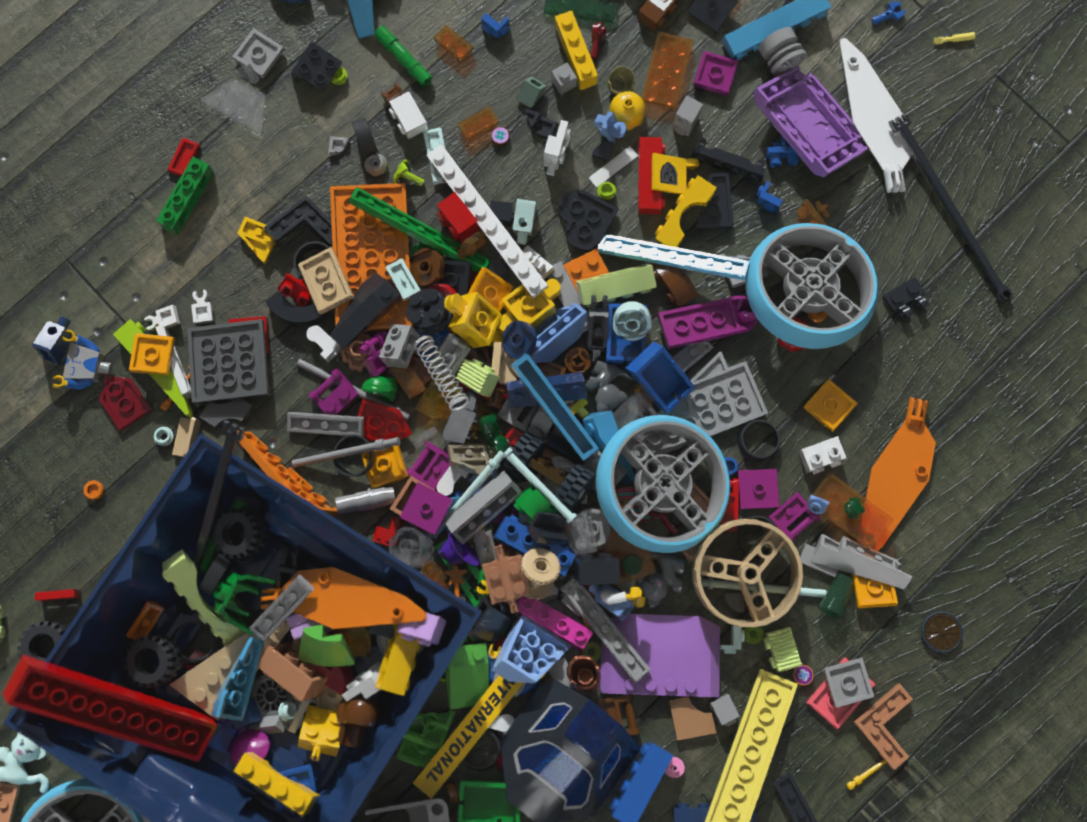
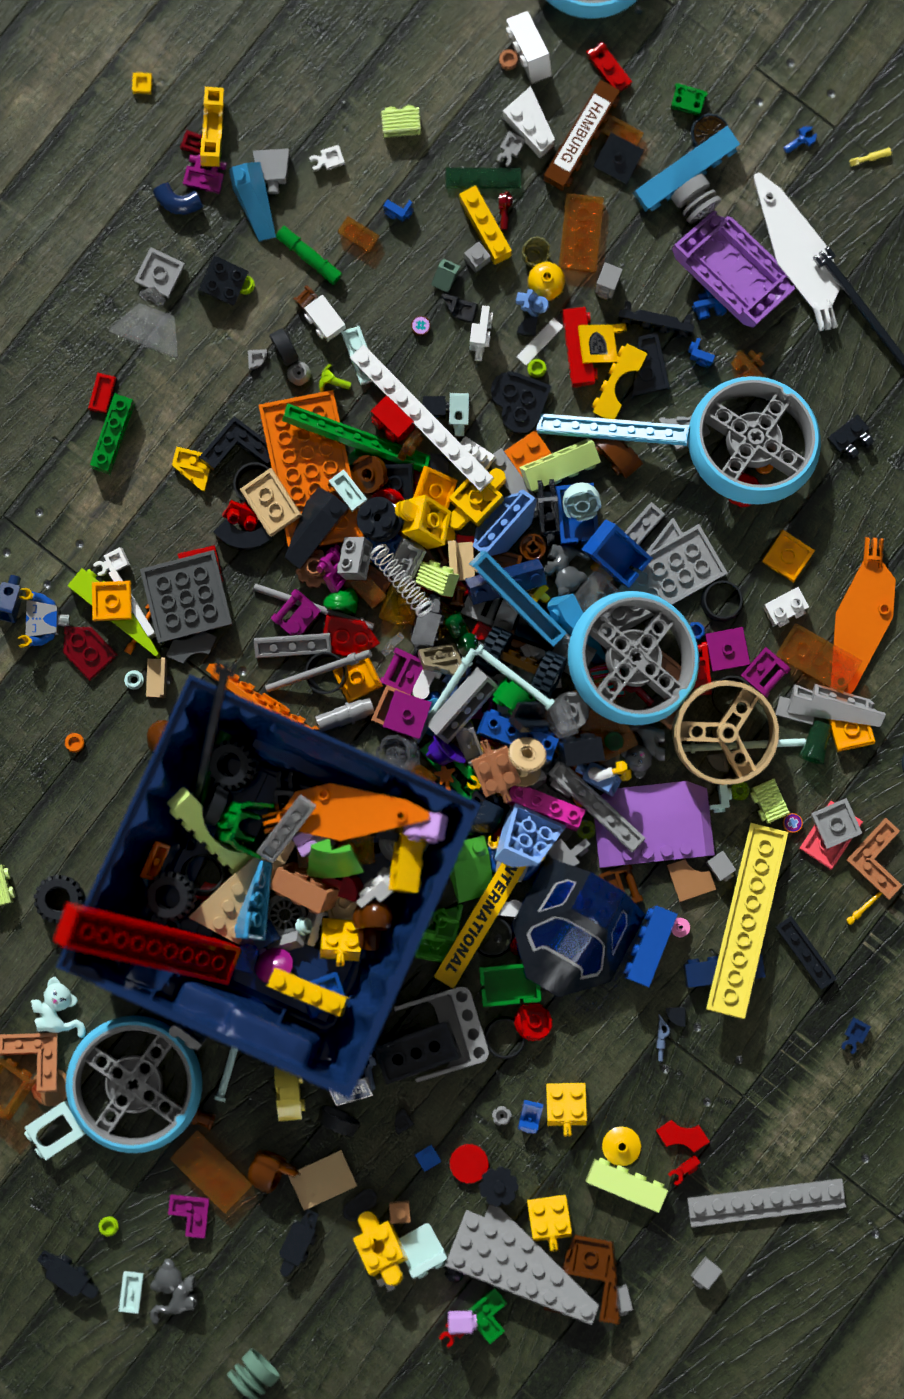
camera: 10 degrees left, 5 degrees up
red tile [35,589,81,601] -> none
white plate [191,290,214,325] -> none
white leg [307,326,342,363] -> none
red piece [373,517,404,548] -> none
reddish brown tile [445,782,459,803] -> none
clear orange plate [458,106,499,141] -> none
dark blue tile [502,321,537,359] -> none
copper hair [566,655,601,694] -> none
magenta plate [657,296,758,350] -> none
magenta plate [693,51,739,96] -> none
medium blue plate [807,495,829,514] -> none
dark green plant [844,497,865,520] -> none

